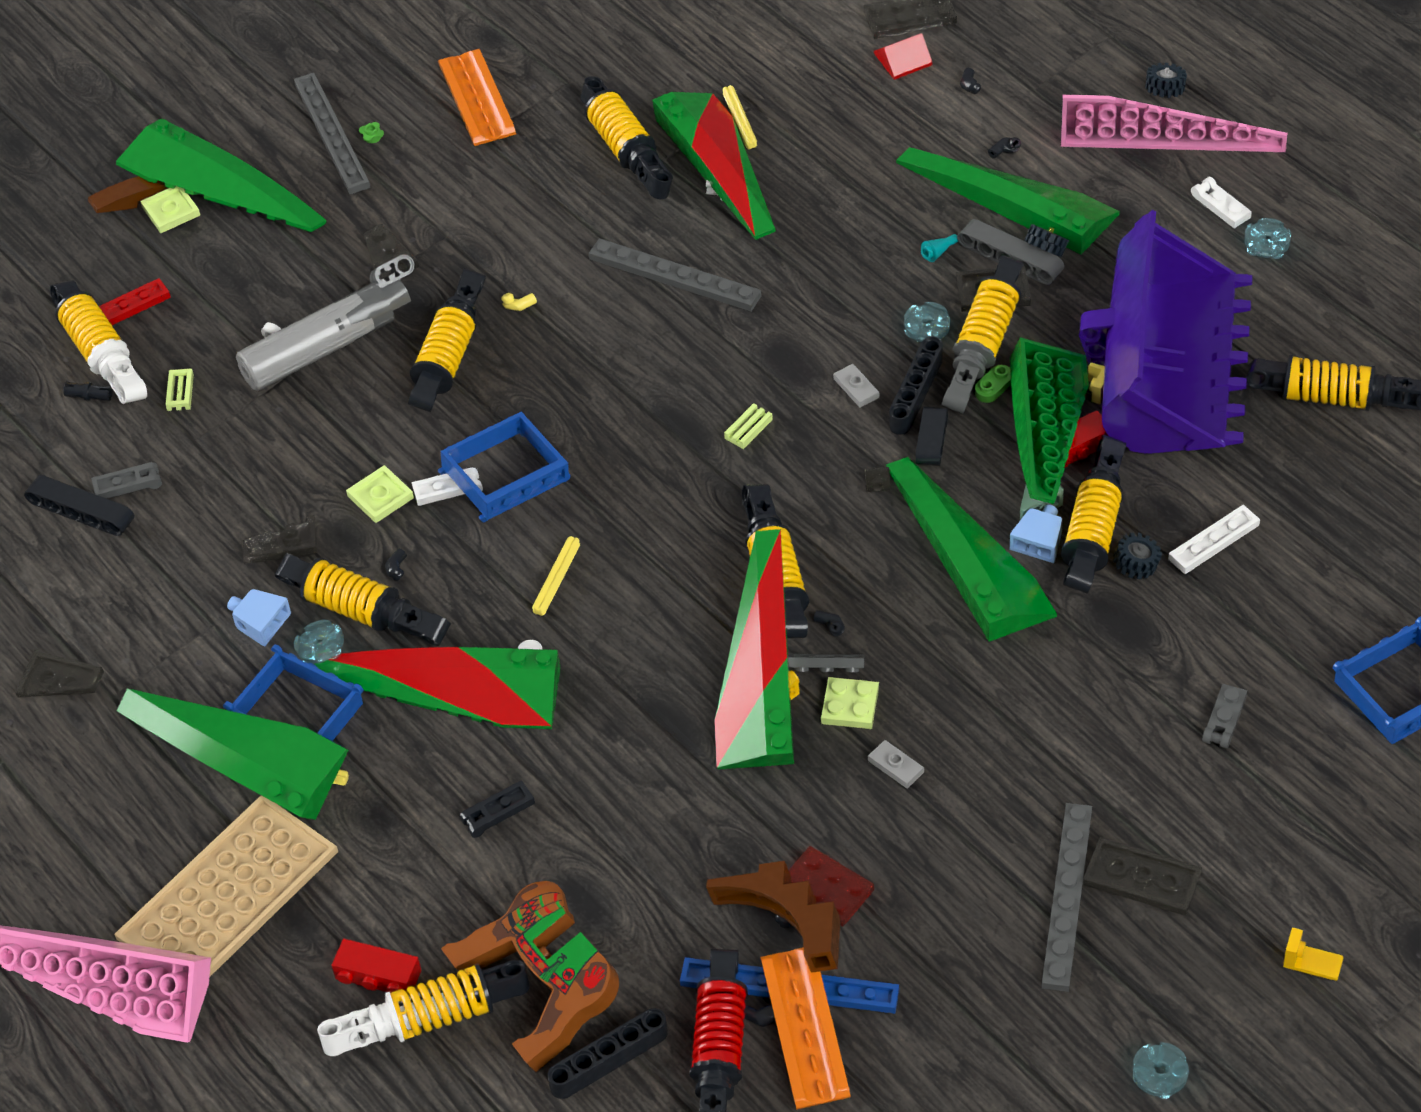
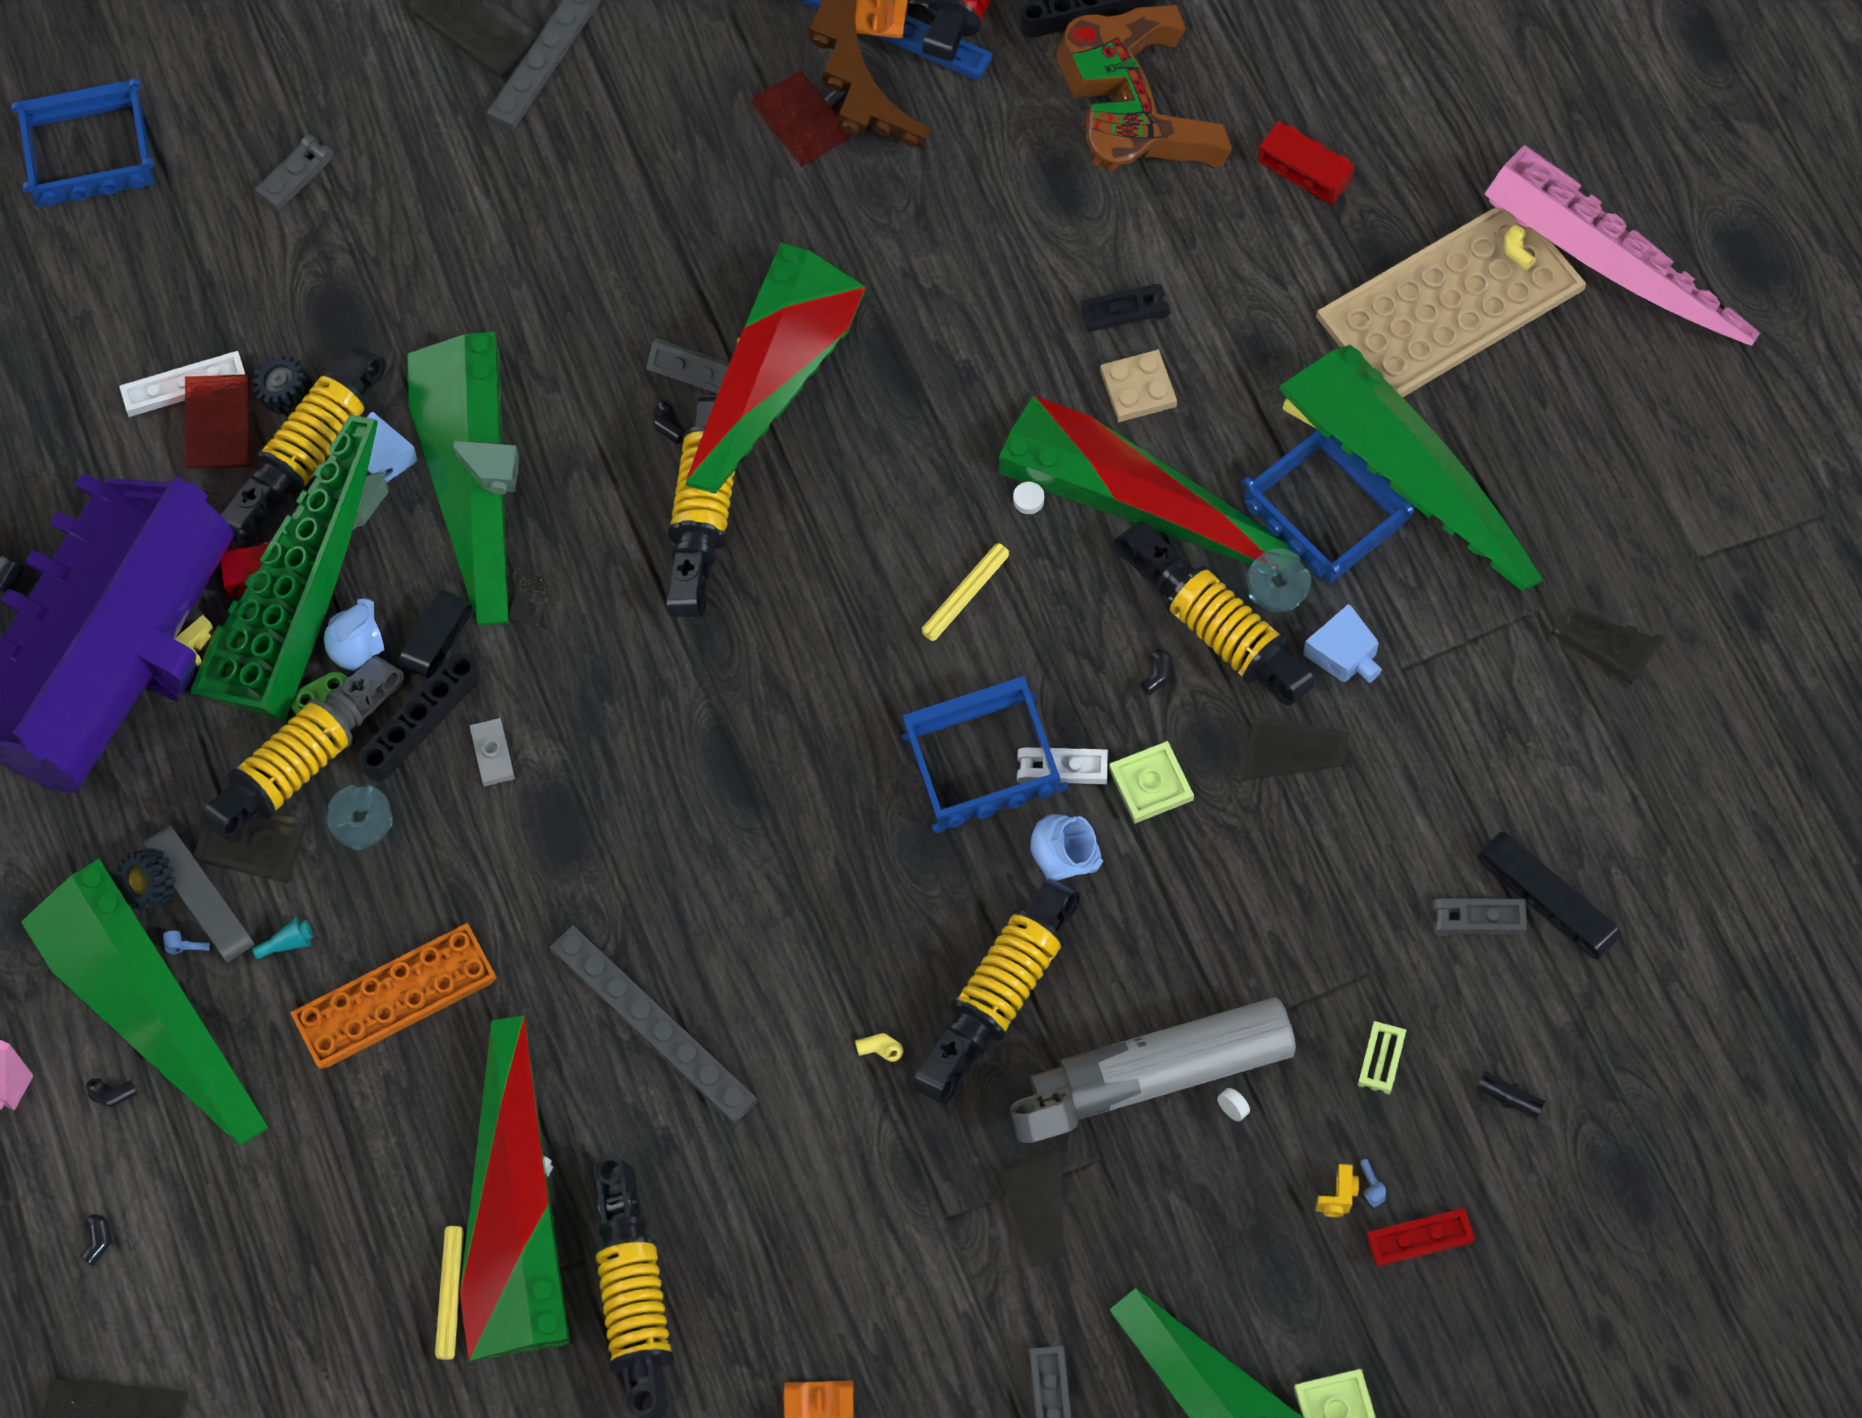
camera: 165 degrees left, 15 degrees up
piece [50,280,147,404] -> none
piece [317,960,530,1056] -> none
yellowish green tile [724,403,773,449] -> none
yellowish green plate [821,677,879,729] -> none
light grey plate [868,740,924,788] -> none
slope [874,33,932,80] -> none
none -> medium blue hand [163,931,210,955]
none -> clear red plate [185,374,249,469]
none -> orange plate [290,923,497,1069]
none -> light blue helmet [324,598,384,671]
none -> sand green slope [453,441,519,494]
none -> light blue helmet [1030,814,1103,881]
none -> tan plate [1100,350,1177,422]
none -> yellow bracket [1316,1164,1359,1217]
none -> medium blue hand [1360,1159,1386,1208]
none -> light yellow arm [1504,225,1535,270]

